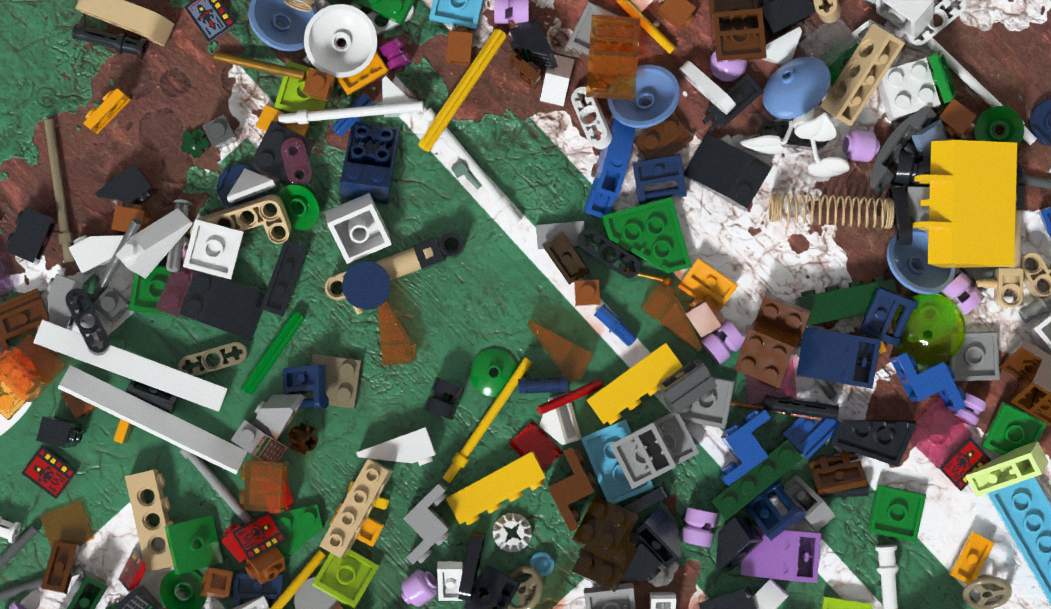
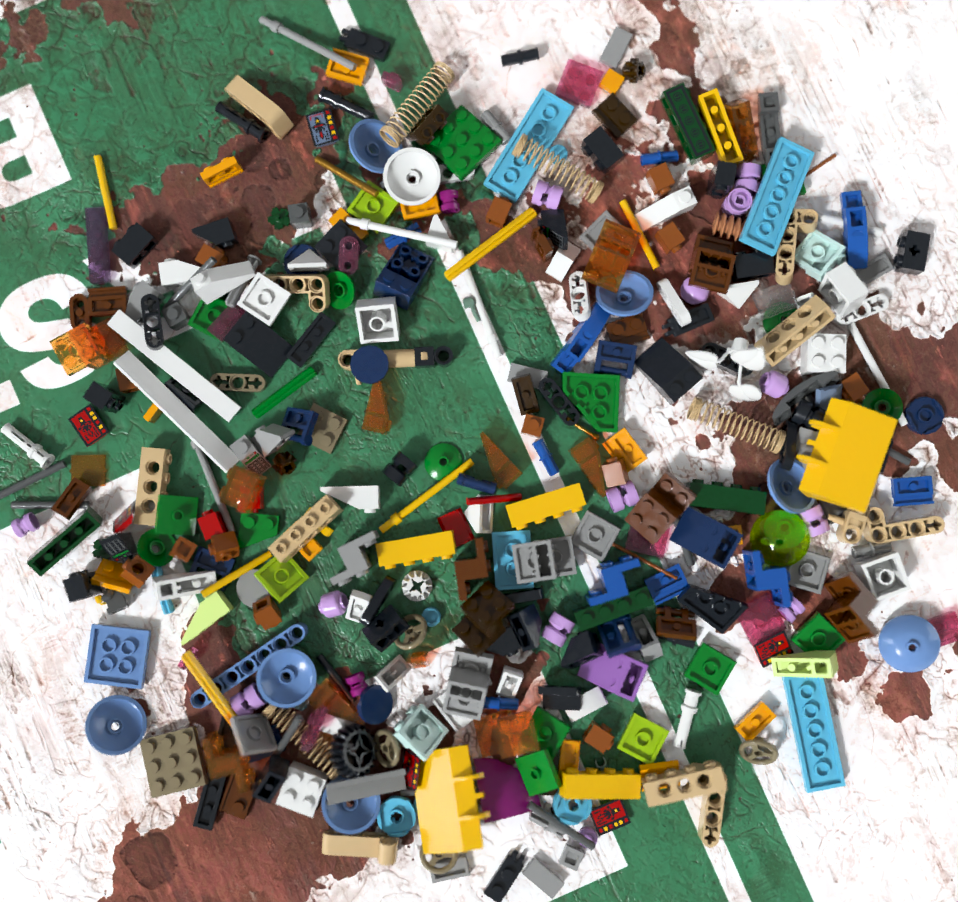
camera: 15 degrees right, 0 degrees up
dark tan bar [44,119,74,263] -> none
piece [232,511,287,561] -> none
dark orange brick [303,68,336,102] -> none
dark grey brick [657,358,717,414] -> none
medium blue dish [763,57,831,119] -> none
black pin [763,395,839,421] -> none
dark blue plate [859,286,919,347] -> none
green plate [928,50,957,103] -> none

